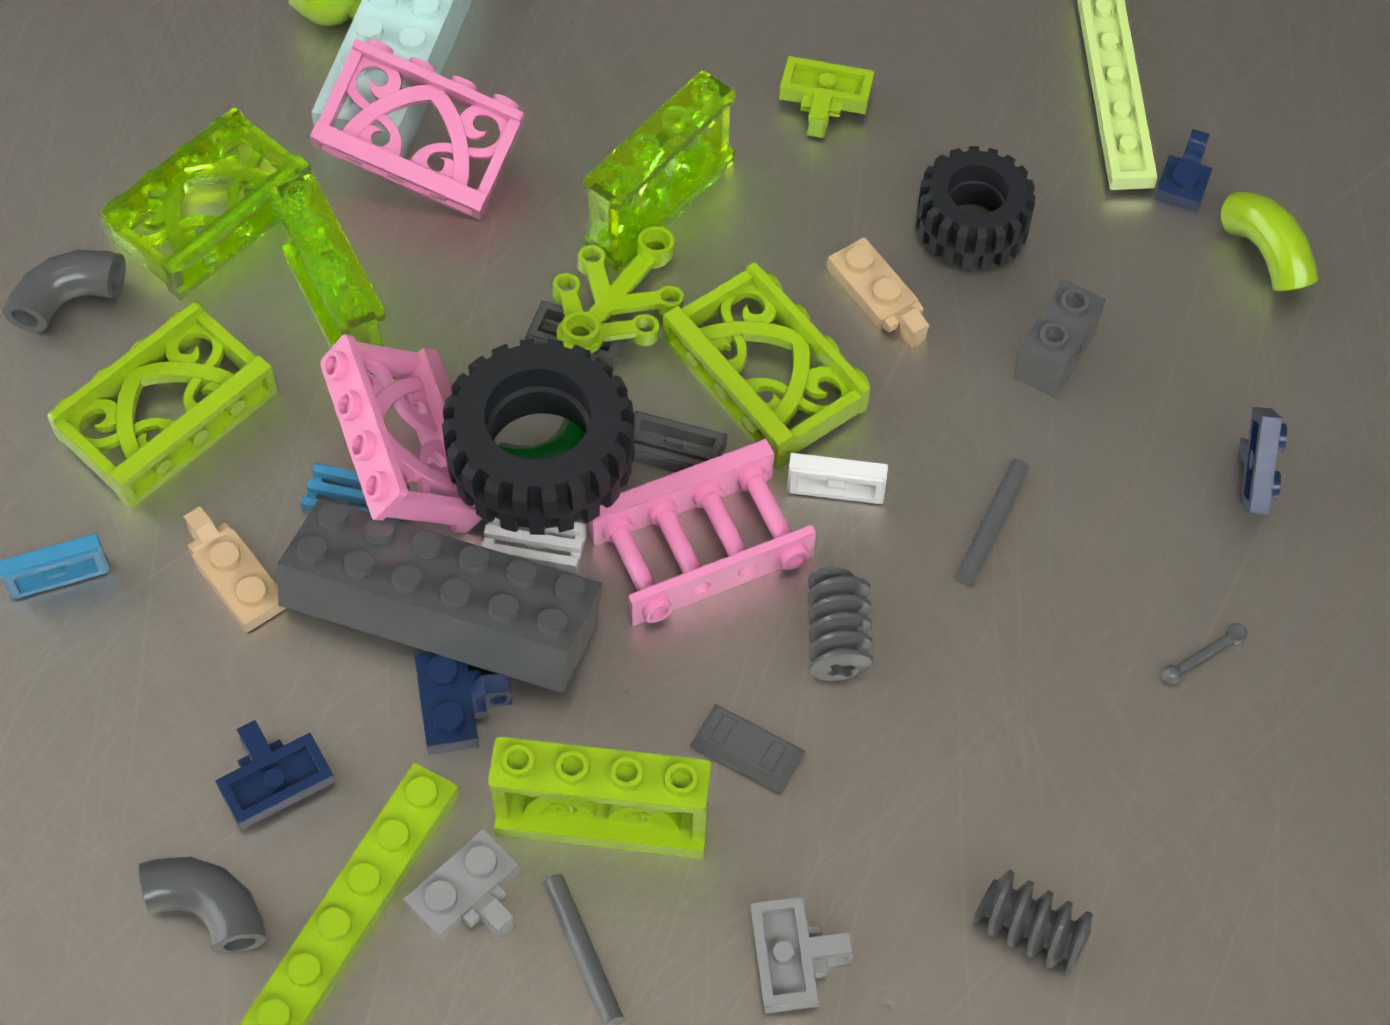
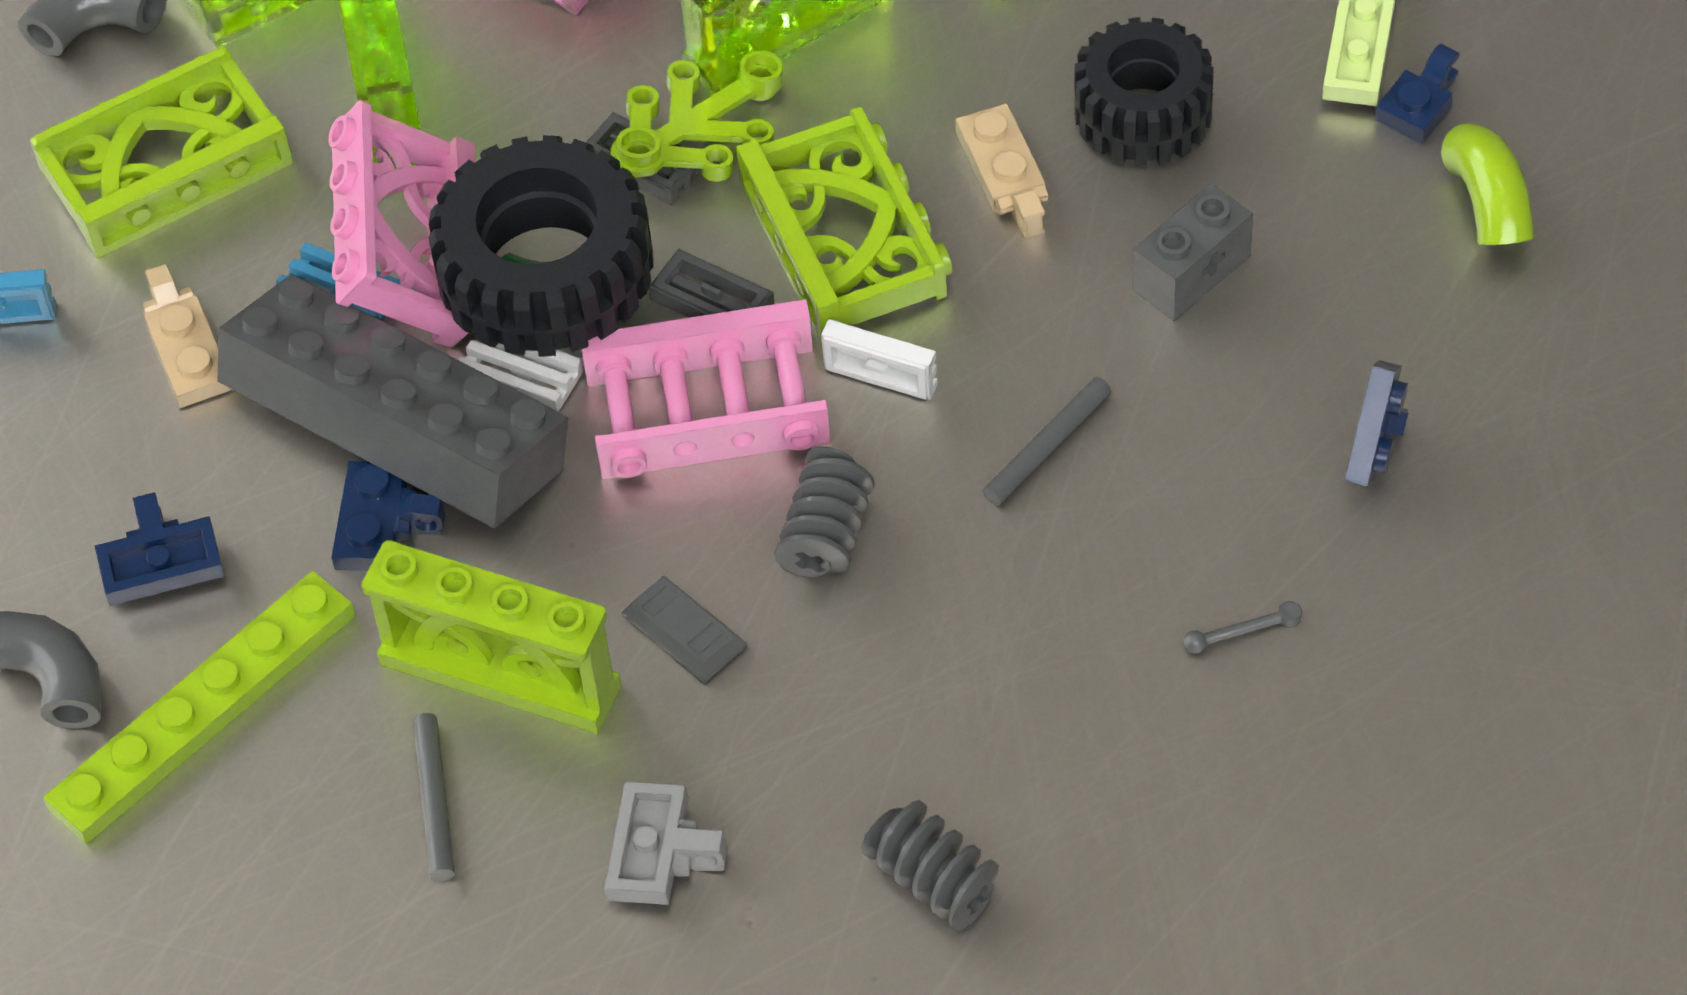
camera: 20 degrees right, 5 degrees down
light grey hinge [403,829,520,943] -> none

